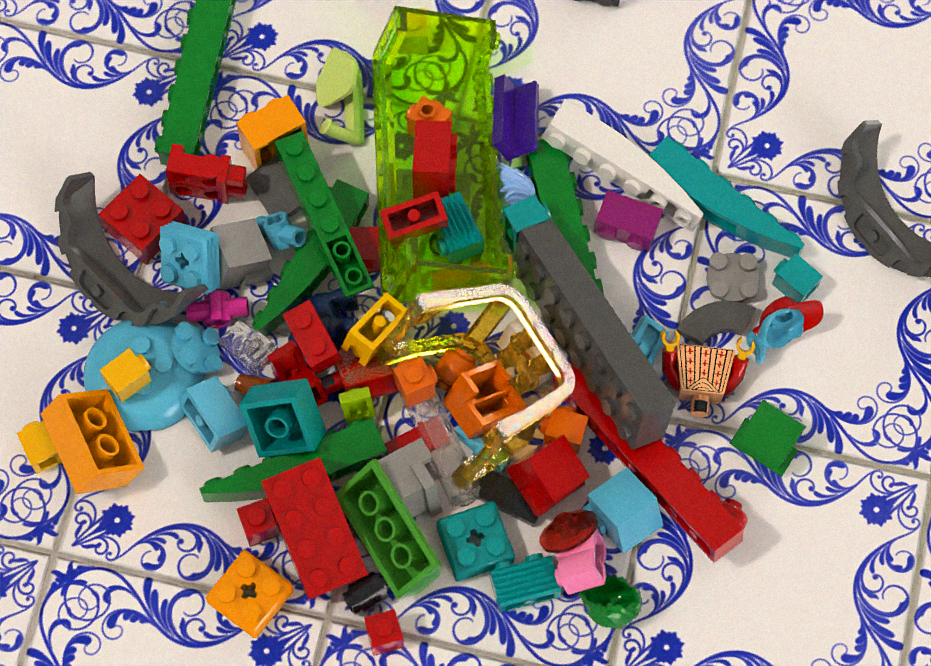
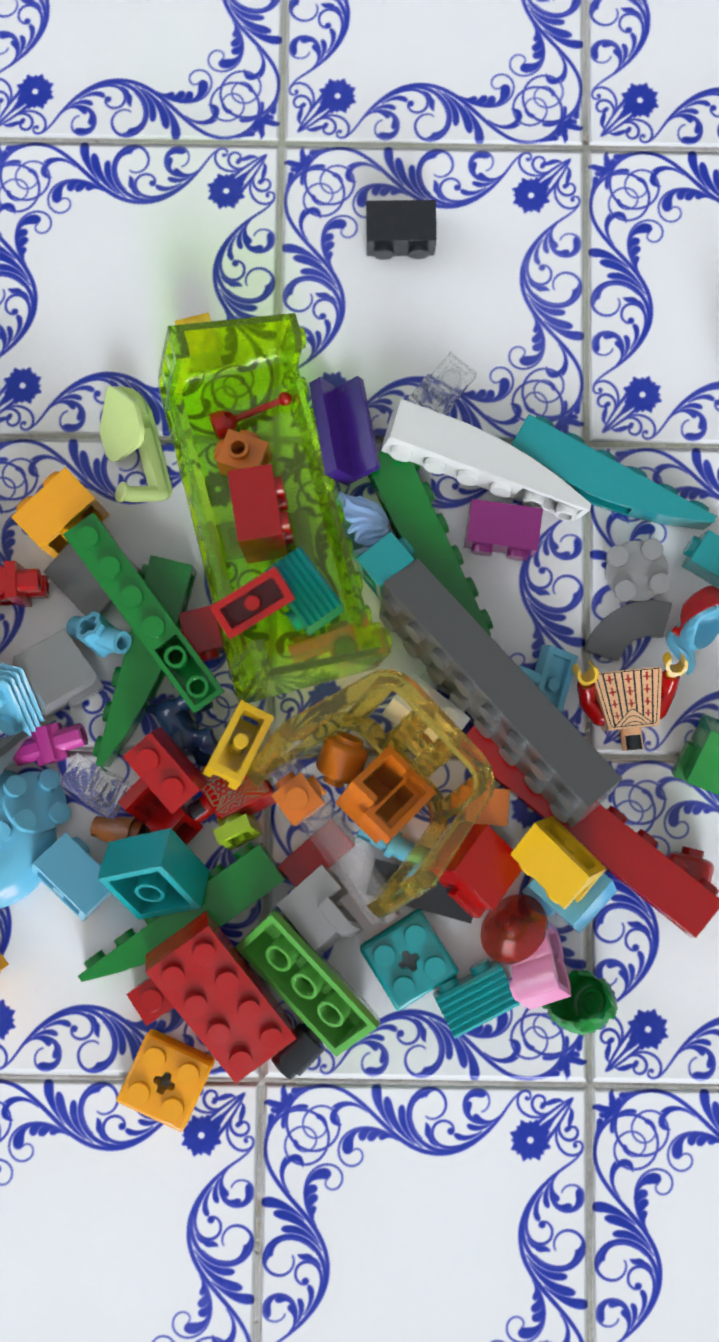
camera: 10 degrees left, 15 degrees up
red brick [364,609,404,656] -> none
none -> red hinge [208,392,292,440]
none -> clear brick [406,352,477,415]
none -> yellow brick [510,816,607,909]

